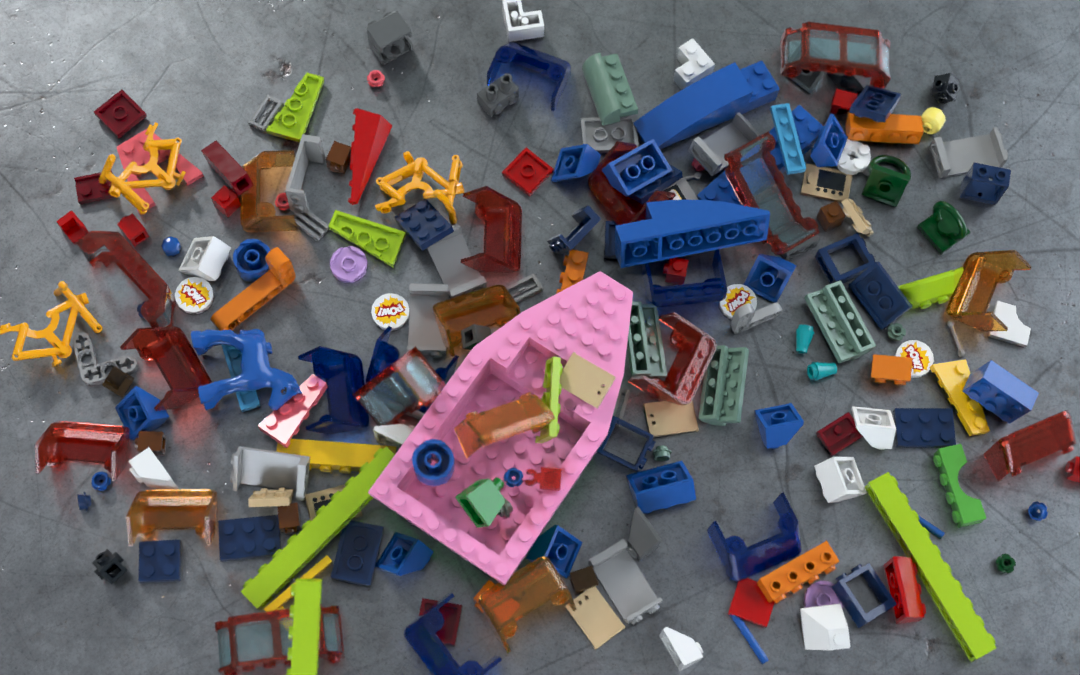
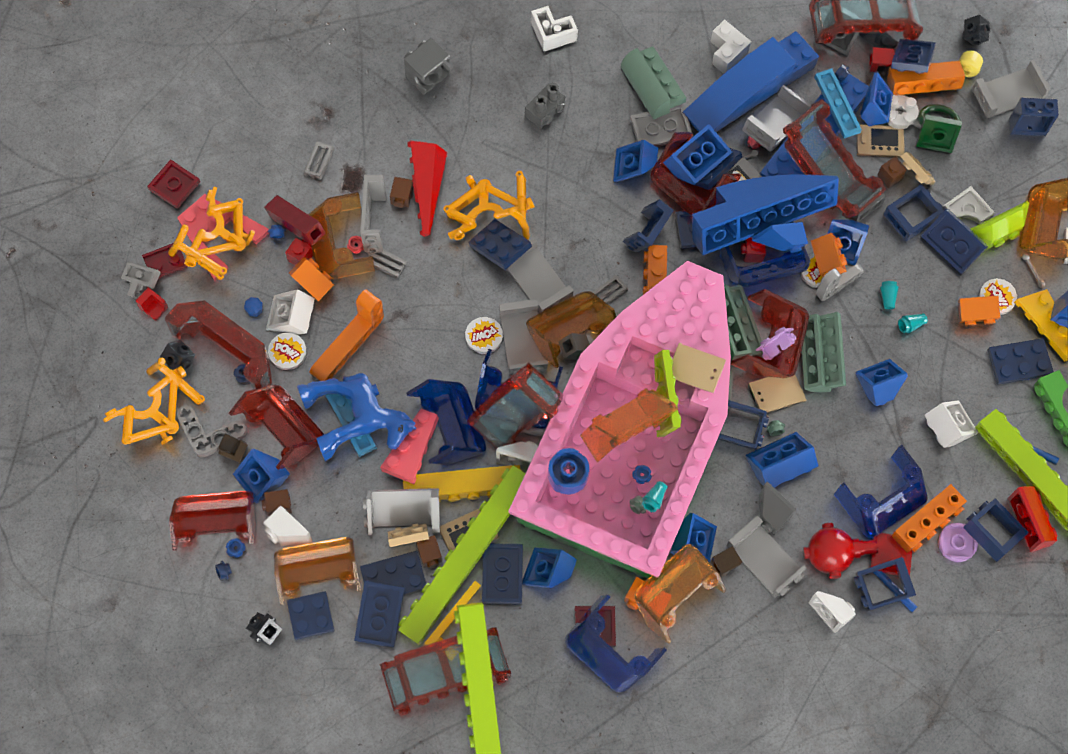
camera: 10 degrees left, 0 degrees up
red brick [117,213,149,247] -> none
blue brick [233,239,270,282] -> none
lime wing [266,73,325,142] -> none
lime wing [329,210,406,267] -> none
lavender tile [330,246,368,283] -> none
coral plate [367,70,385,87] -> none
torso [455,477,505,527] -> none
clear red windscreen [461,186,522,273] -> none
clear blue windscreen [487,42,571,111] -> none
red tile [502,147,554,197] -> none
clear red plate [525,467,562,491] -> none
tan container [565,586,625,649] -> none
white slope [800,604,850,650] -> none
sand green brick [804,280,876,363] -> none
dark red plate [816,412,863,456] -> none
white slope [851,406,896,450] -> none
sand green plate [887,323,906,341] -> none
dark green tile [917,201,970,255] -> none
none -> light grey hinge [121,261,161,299]
none -> black brick [160,340,195,370]
none -> blue plate [268,225,286,238]
none -> orange piece [289,257,334,301]
none -> dark blue plate [354,580,405,648]
none -> teal cone [642,481,668,512]
none -> blue slope [751,222,808,253]
none -> lavender hinge [756,327,796,360]
none -> red piece [803,523,878,579]
none -> orange piece [811,233,847,277]
none -> dark blue plate [835,64,850,81]
none -> dark blue window [853,557,916,610]
none -> white tile [943,186,995,224]

